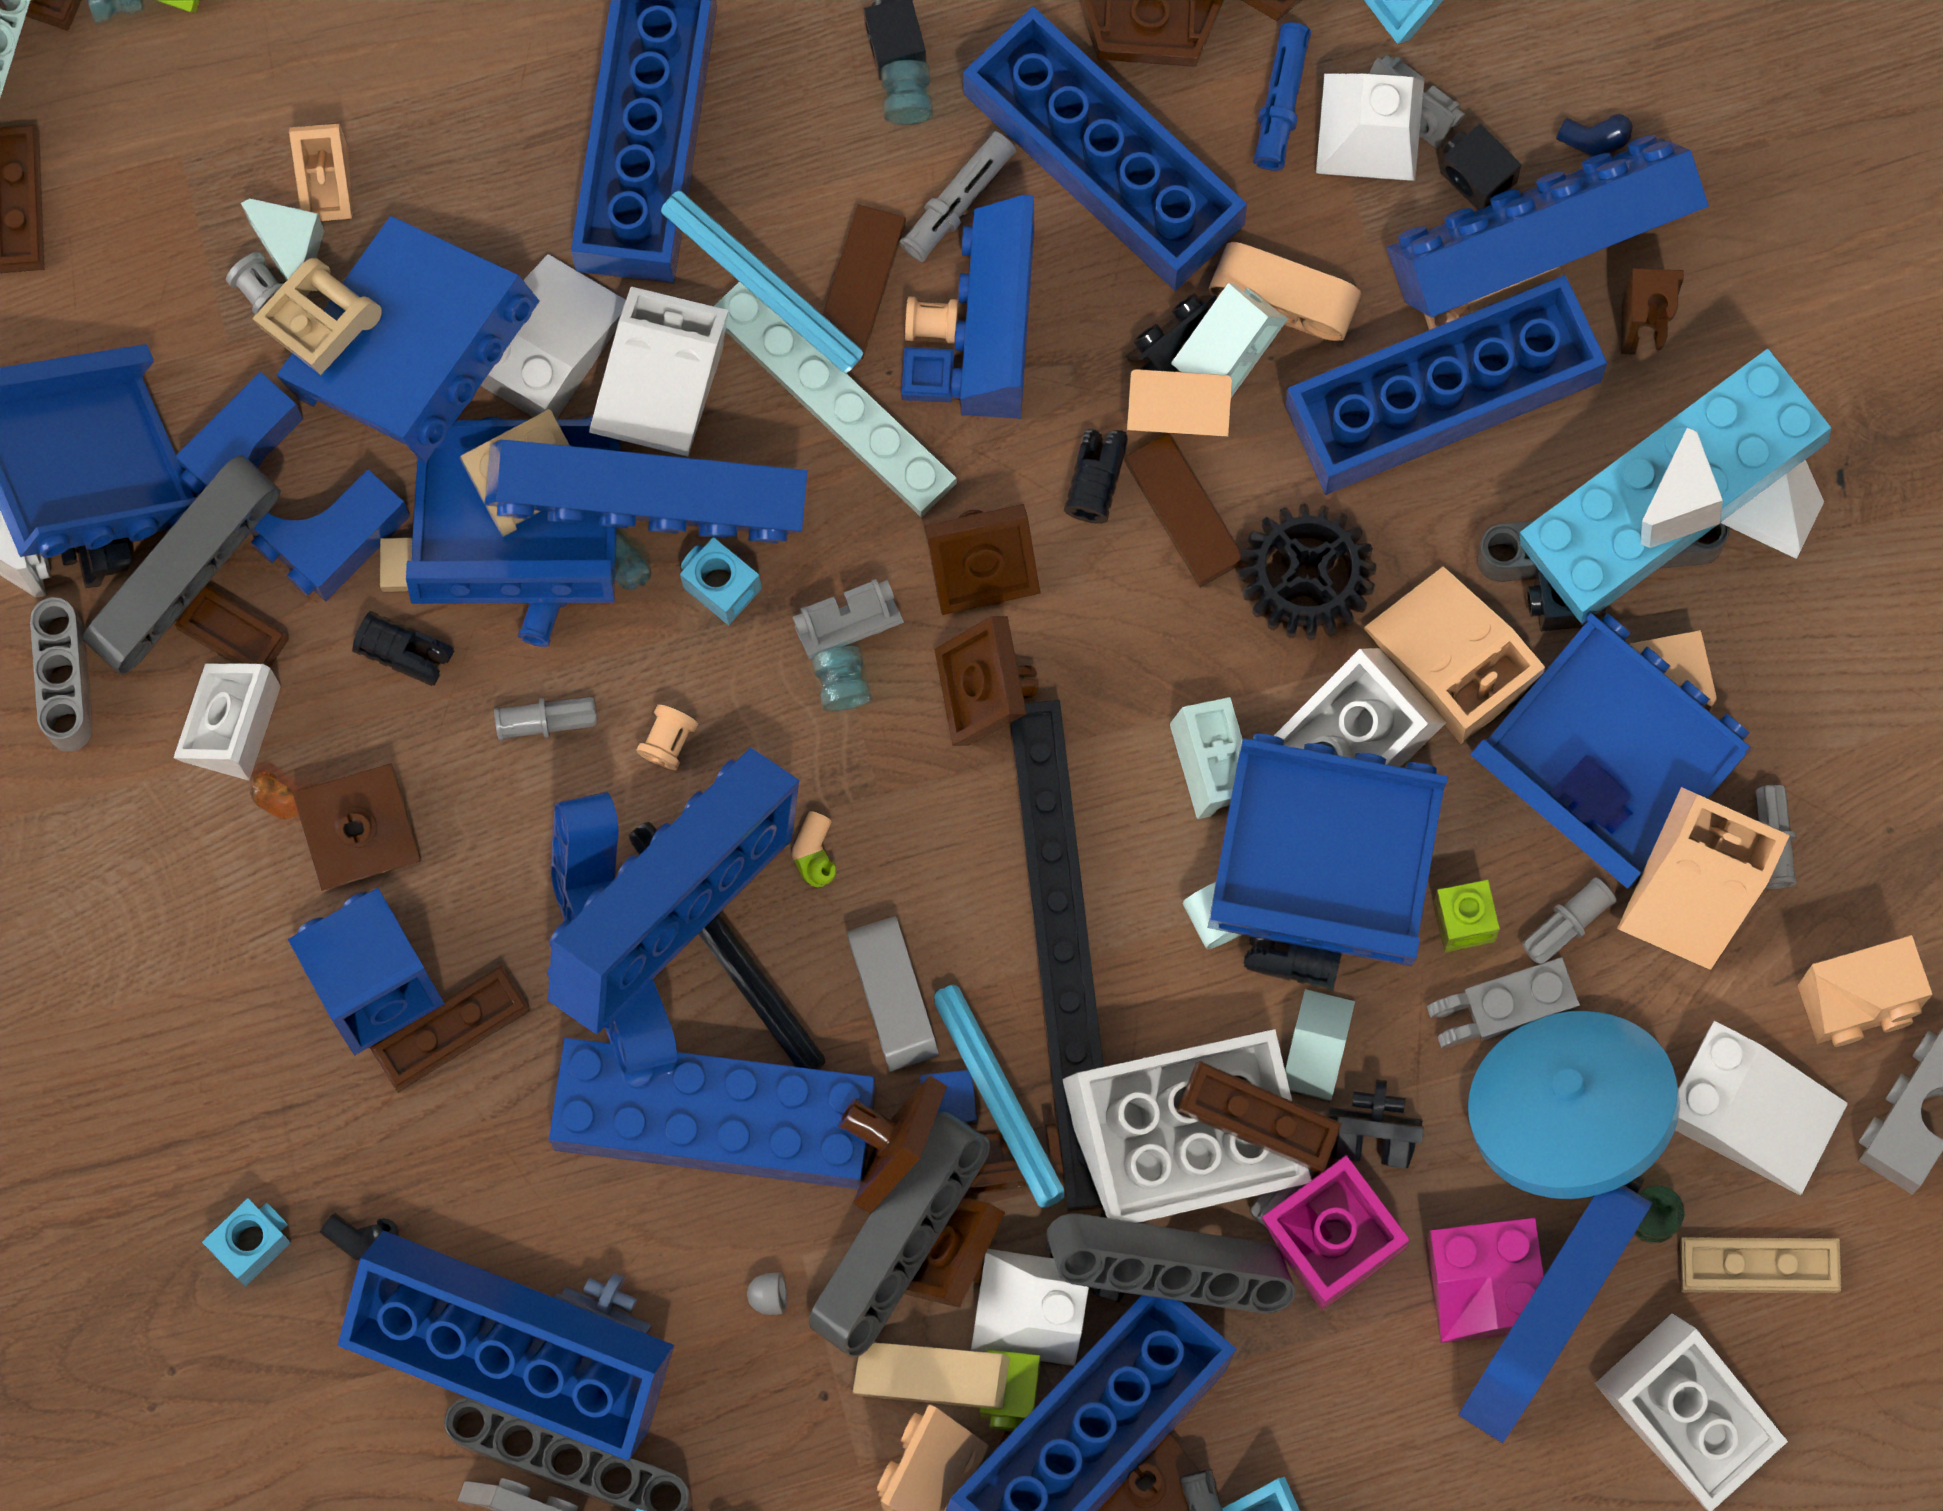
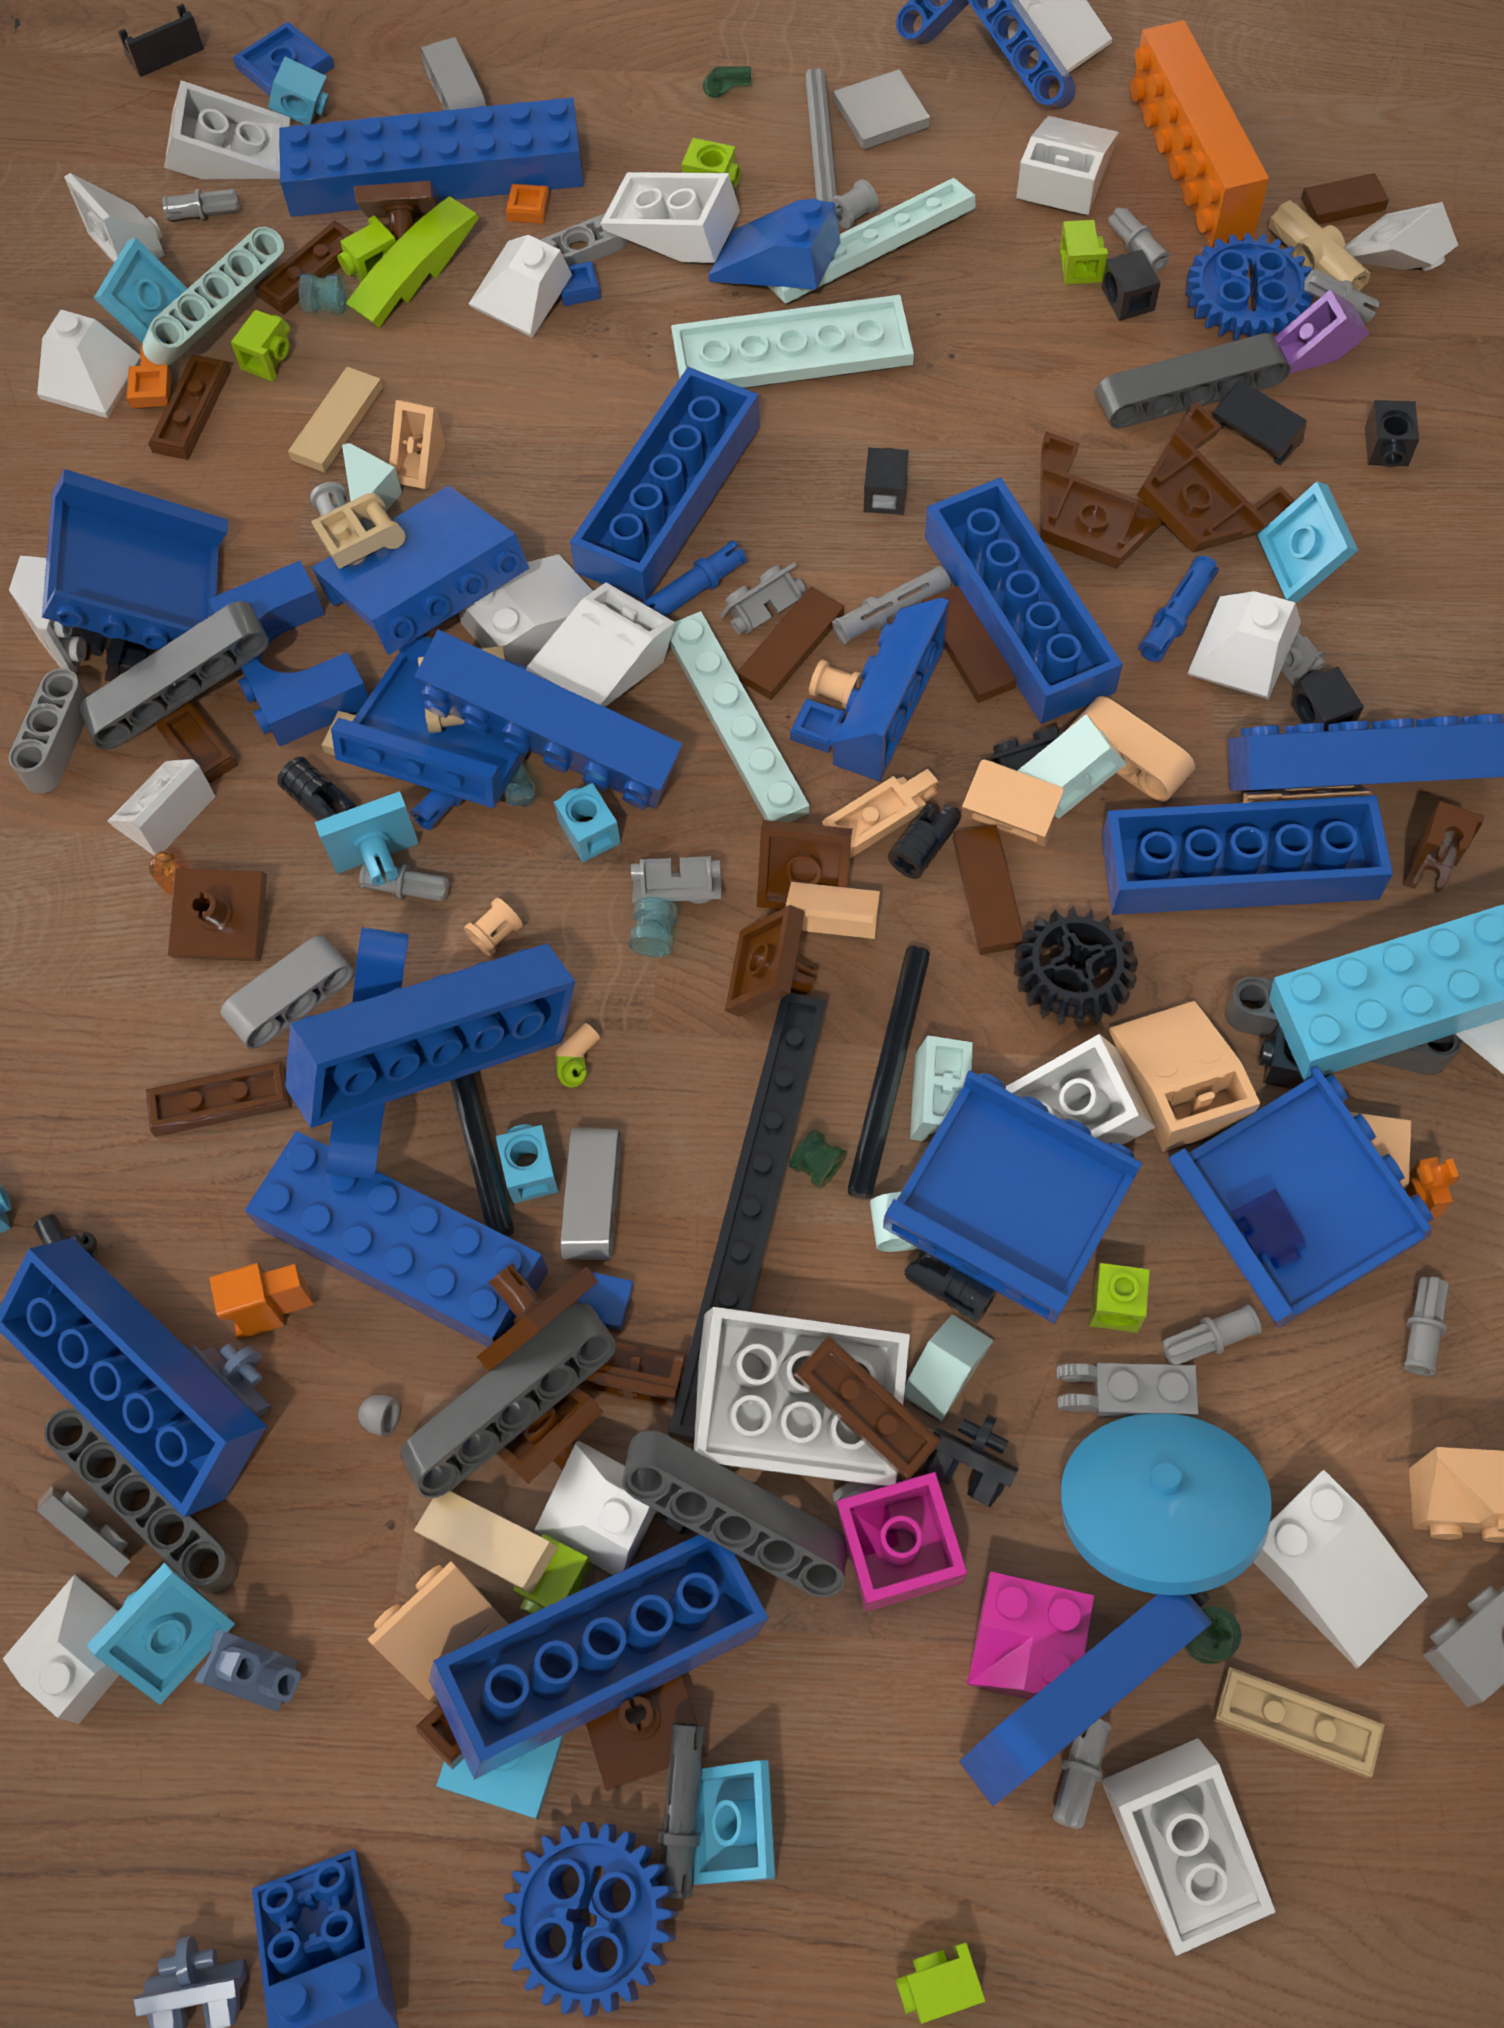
camera: 20 degrees right, 10 degrees down
blue slope [288,888,445,1056] -> none
medium azure axle [661,190,864,373] -> none
clear light blue wheel [881,60,933,125] -> none
medium azure axle [934,984,1064,1208] -> none
dark blue arm [1556,114,1633,157] -> none
light nougat slope [1617,787,1790,970] -> none
white slope [1641,428,1723,548] -> none
none -> orange piece [209,1263,314,1340]
none -> light grey beam [220,936,354,1049]
none -> lime brick [231,310,290,382]
none -> tan tile [288,366,383,473]
none -> medium azure tile [314,791,419,886]
none -> medium azure brick [496,1124,559,1203]
none -> blue pin [642,540,747,617]
none -> light grey hinge [720,562,806,635]
none -> light nougat panel [786,882,880,939]
none -> clear green wheel [789,1129,847,1189]
none -> light nougat hinge [822,769,938,858]
none -> black axle [848,946,930,1200]
none -> reddish brown tile [921,586,1017,703]
none -> light grey axle [1053,1719,1112,1829]
none -> orange plate [1405,1157,1460,1218]

